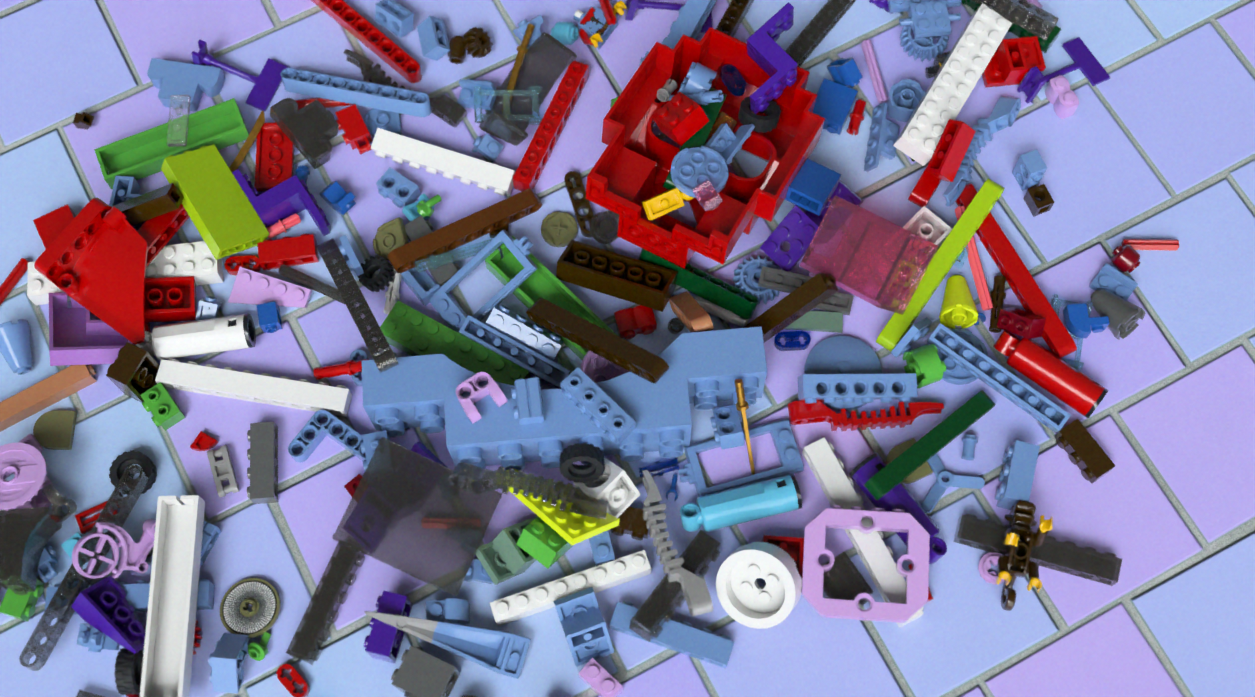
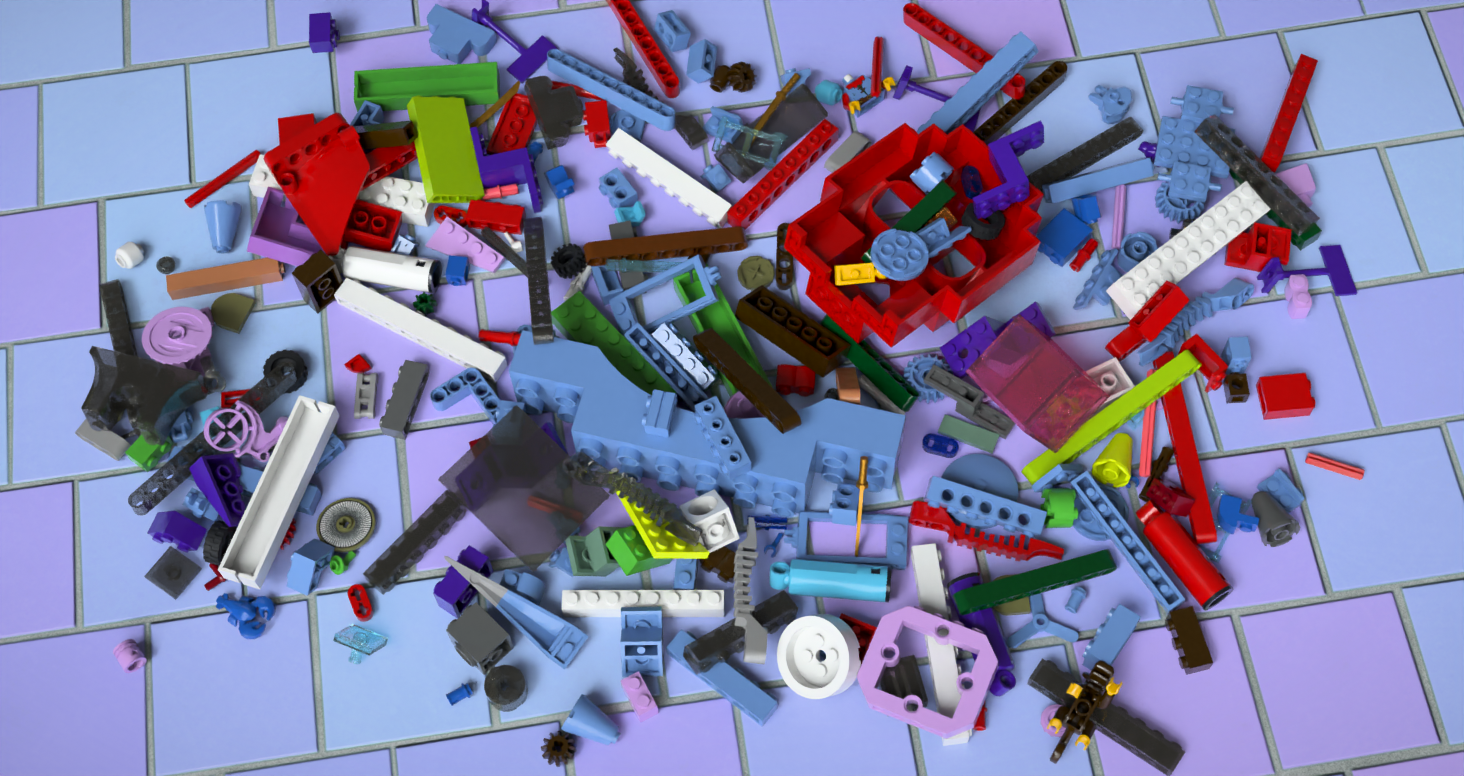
camera: 20 degrees right, 5 degrees down
dark brown piece [73,112,94,130] -> none
bright green brick [141,382,186,431] -> none
clear tile [167,95,190,147] -> none
medium blue plate [339,235,364,276] -> none
olive tile [373,217,409,260] -> none
bright green plate [416,195,441,217] -> none
lavender piece [456,372,508,424] -> none
black tyre [560,443,605,483] -> none
clear smoke piece [589,210,619,244] -> none
red brick [652,92,709,146] -> none
light grey pin [657,79,678,102] -> none
medium blue pin [669,90,724,105] -> none
clear pink bracket [692,180,723,211] -> none
dark brown brick [743,273,839,343] -> none
blue brick [785,158,842,216] -> none
dark red head [1111,245,1140,273] -> none
none -> dark purple brick [147,511,207,553]
none -> dark purple brick [309,12,340,53]
none -> dark green gear [413,292,437,316]
none -> white hand [504,232,523,253]
none -> light grey beam [824,131,871,173]
none -> medium blue brick [1042,158,1154,204]
none -> red panel [1178,333,1228,393]
none -> red brick [1256,373,1315,420]

